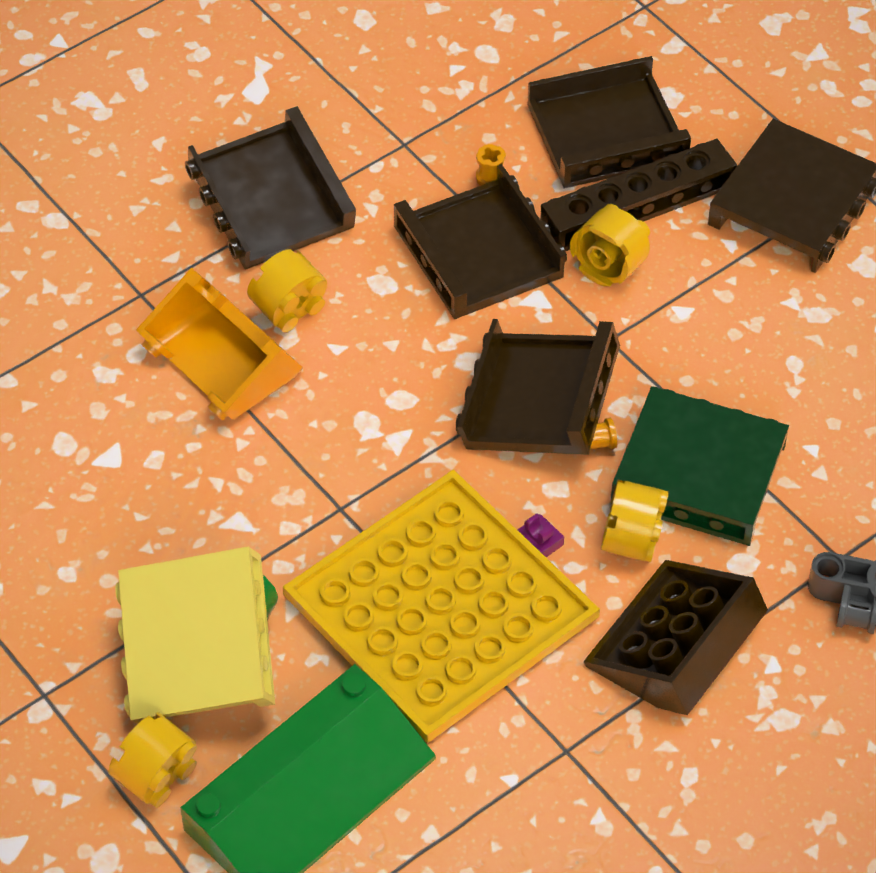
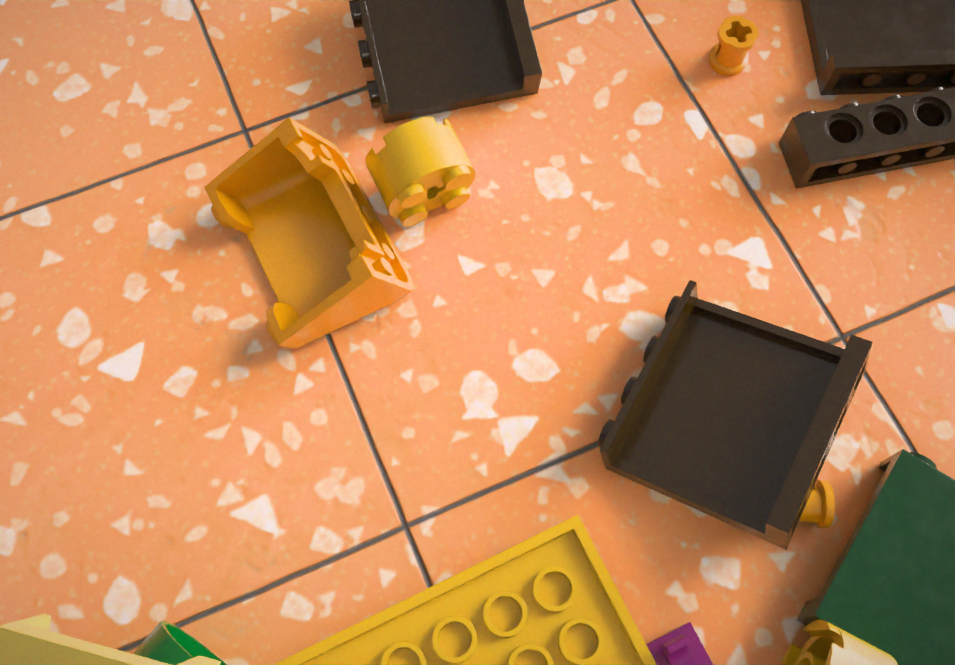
camera: 15 degrees right, 15 degrees up
dark brown panel [394,164,567,320] -> none
yellow brick [570,204,650,287] -> none

